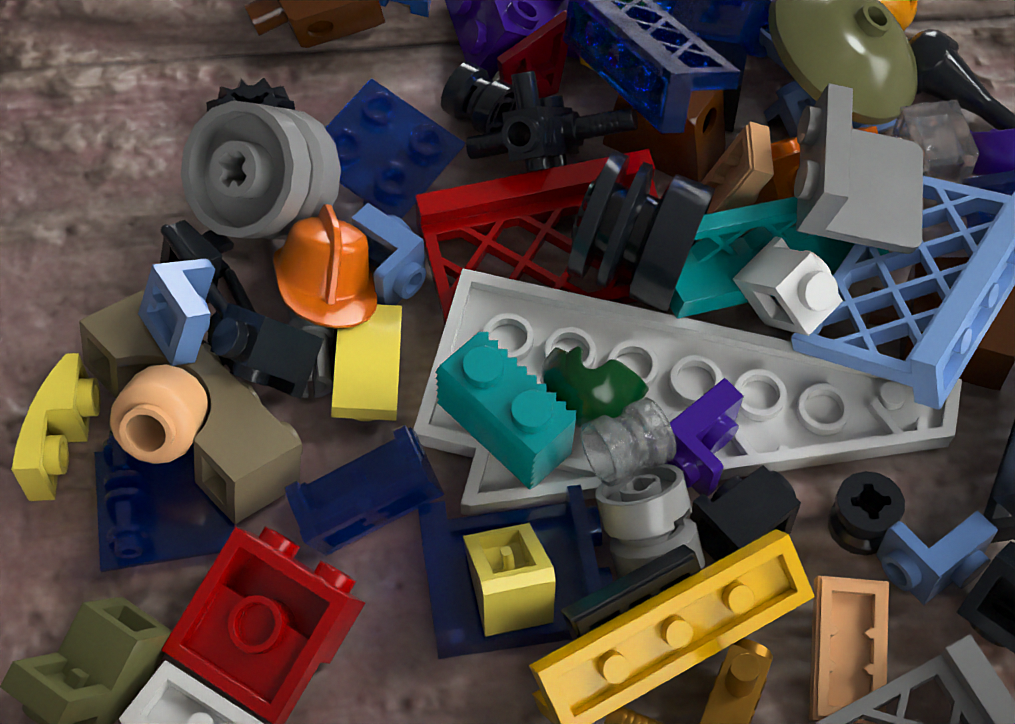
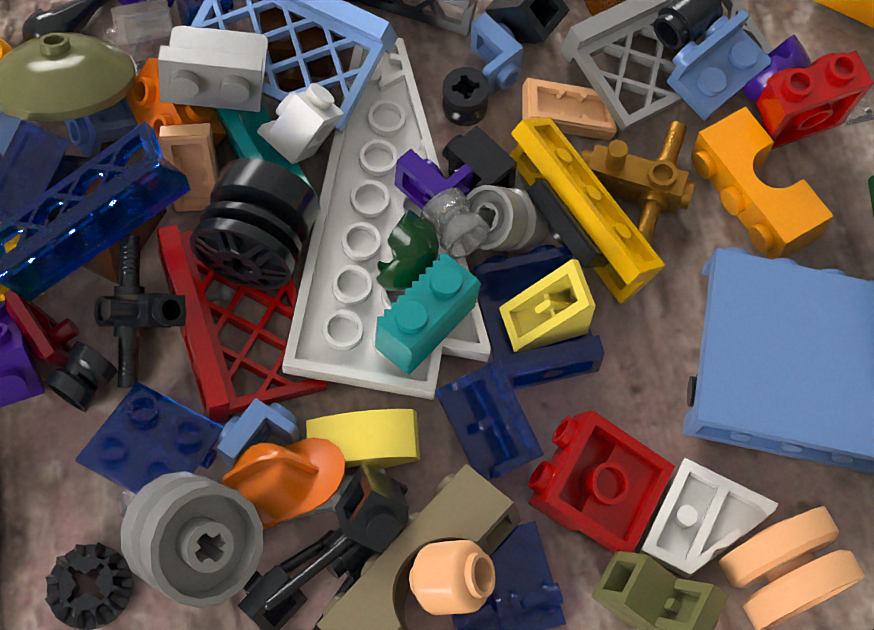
camera: 95 degrees left, 10 degrees up
medium blue bracket [138,259,215,366] -> none

